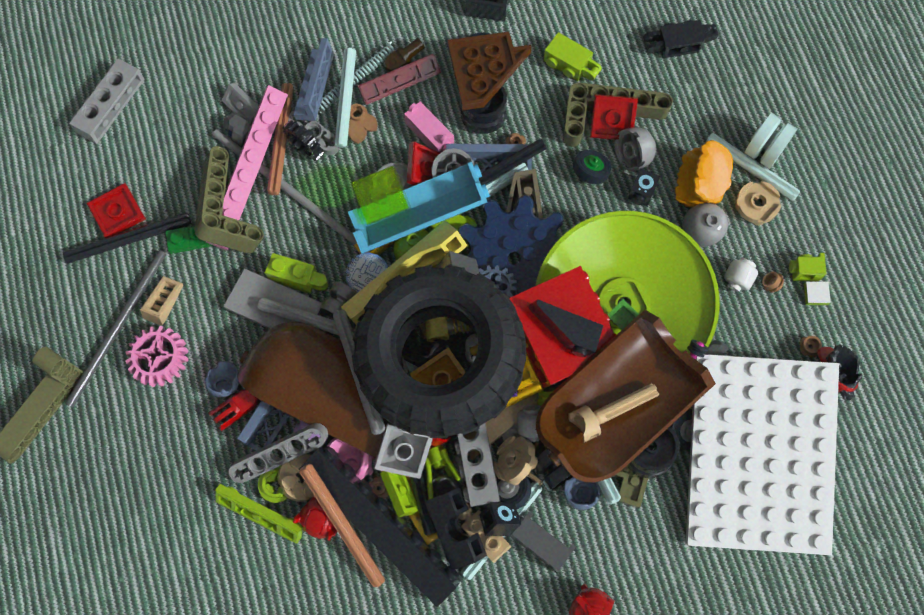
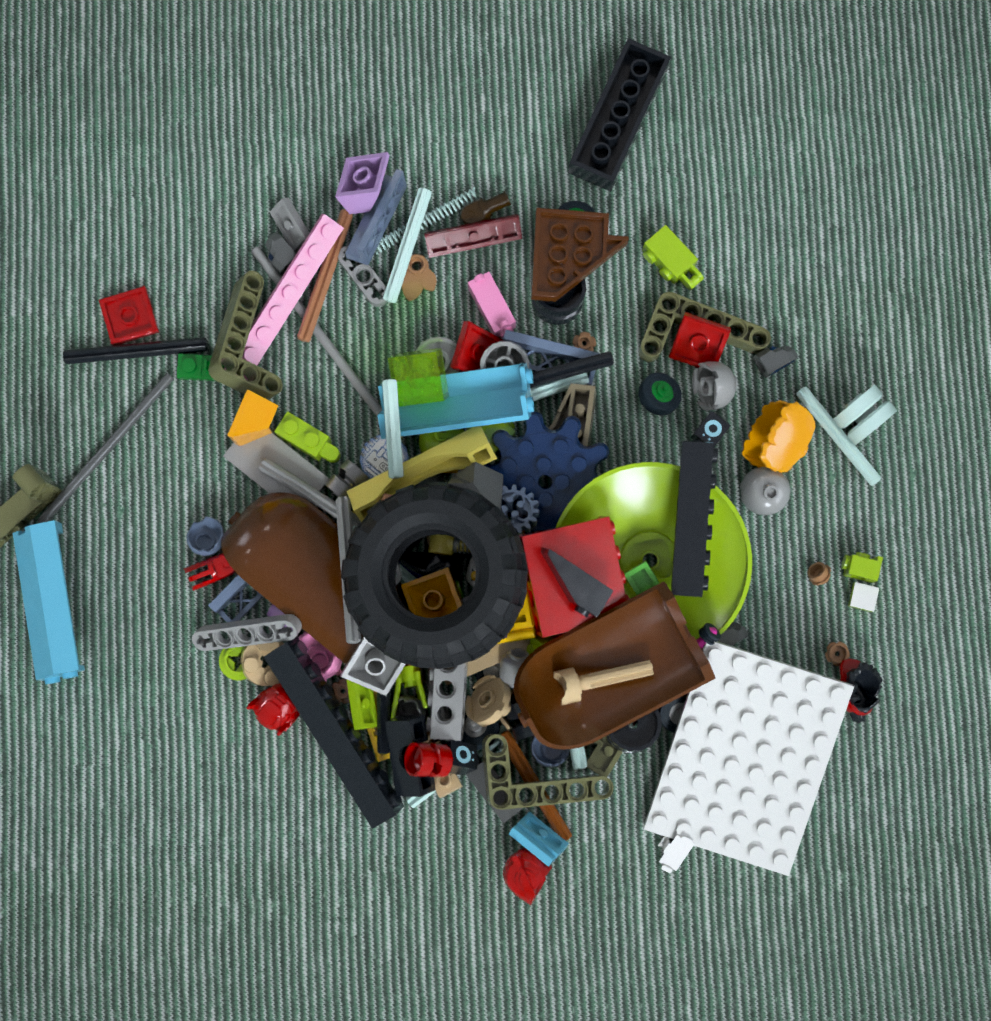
camera: 10 degrees right, 10 degrees up
light grey brick [69,58,145,144] -> none
bright pink gear [125,326,188,387] -> none
tan slope [140,276,183,326] -> none
lime plate [215,484,303,544] -> none
black gear [282,120,324,161] -> none
nougat axle [299,464,385,587] -> none
black hinge [643,20,718,59] -> none
white head [724,258,758,292] -> none
tan plate [735,181,781,226] -> none
none -> medium azure panel [13,520,85,684]
none -> light orange slope [227,390,278,446]
none -> lavender slope [335,152,390,214]
none -> light aqua axle [382,379,404,479]
none -> red wheel [404,742,453,777]
none -> olive beam [482,734,614,810]
none -> dark orange axle [499,730,572,841]
none -> medium azure plate [509,812,569,867]
none -> white piece [658,835,694,873]
none -> black brick [671,440,718,597]
none -> dark grey rock [753,346,798,378]

